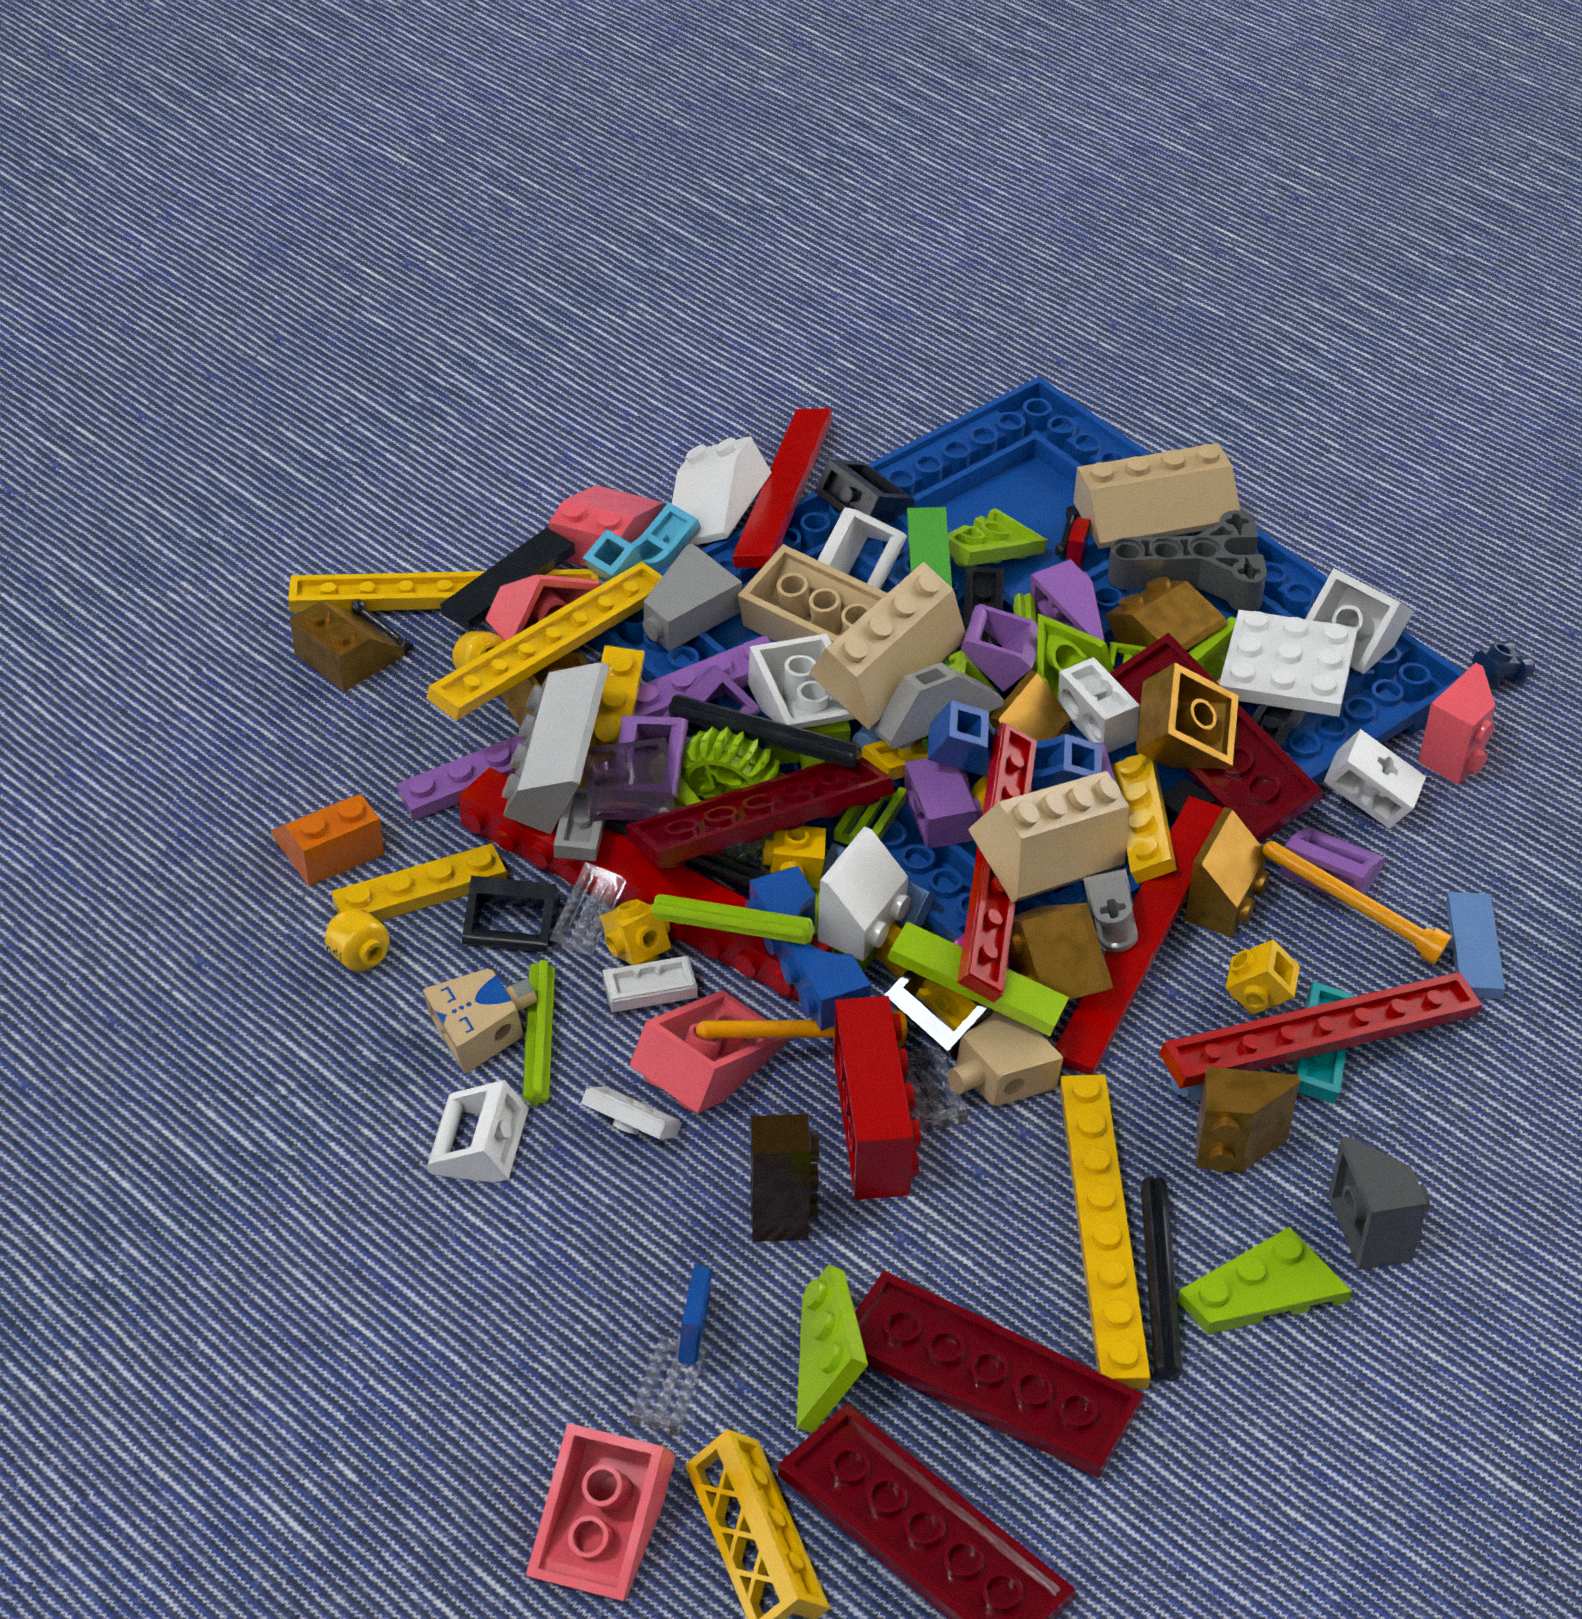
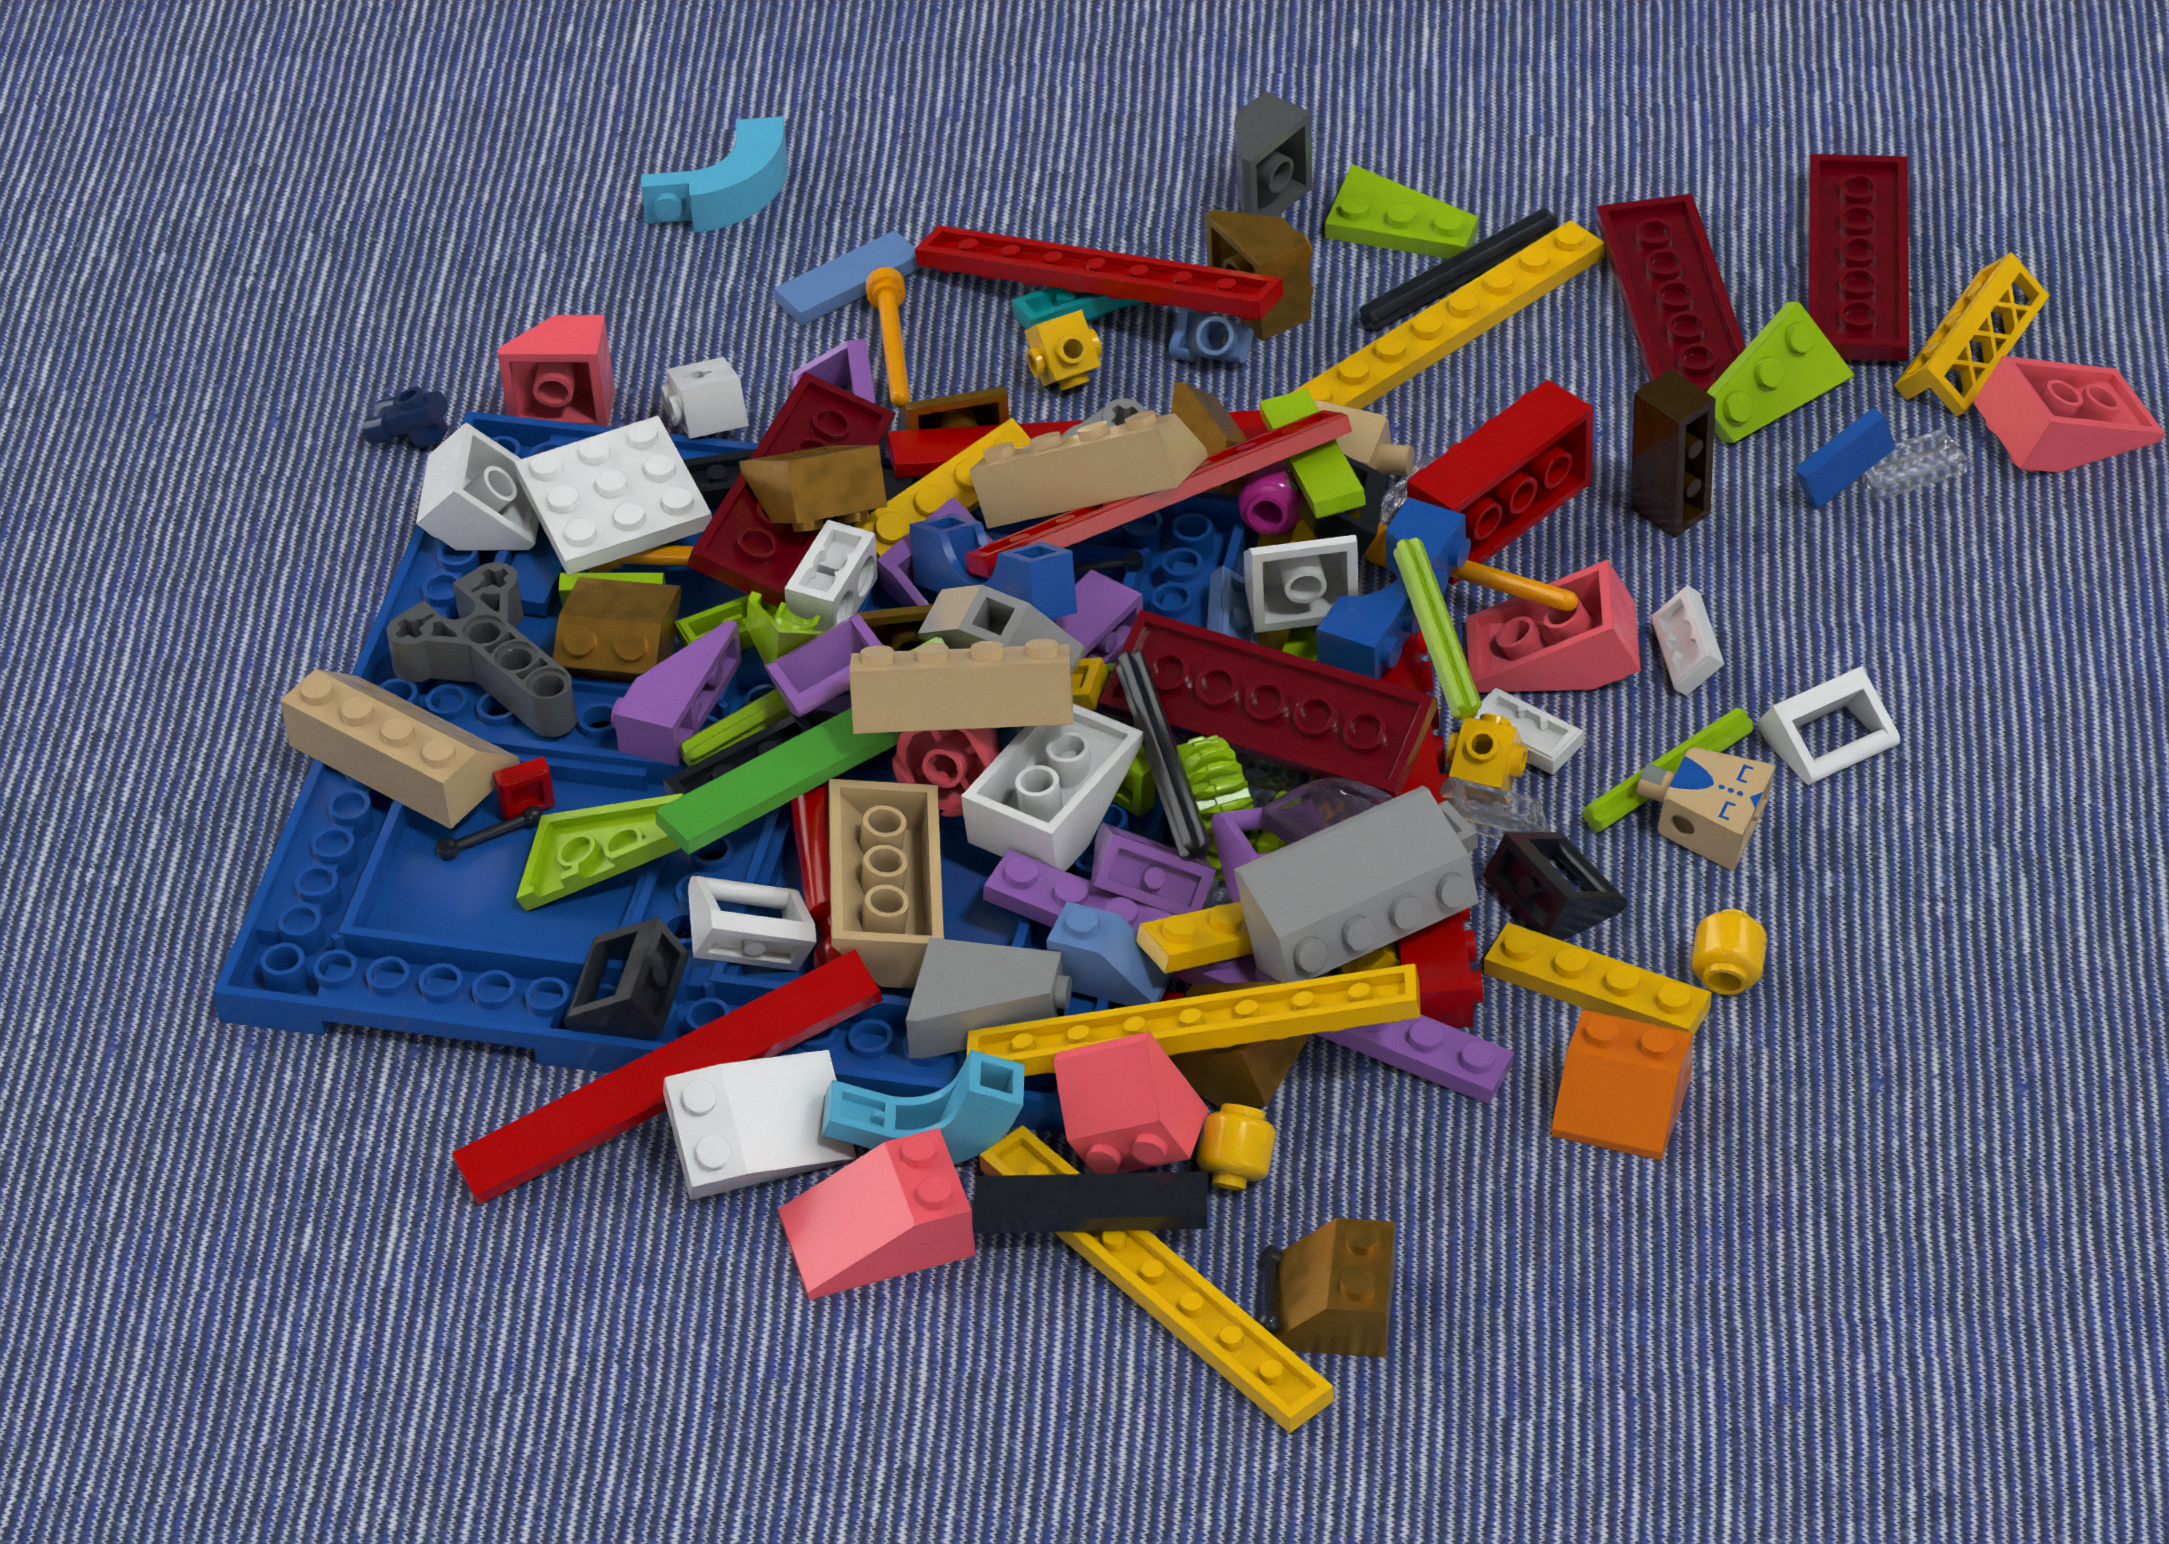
camera: 125 degrees left, 0 degrees up
none -> medium blue slope [1047,901,1174,1006]

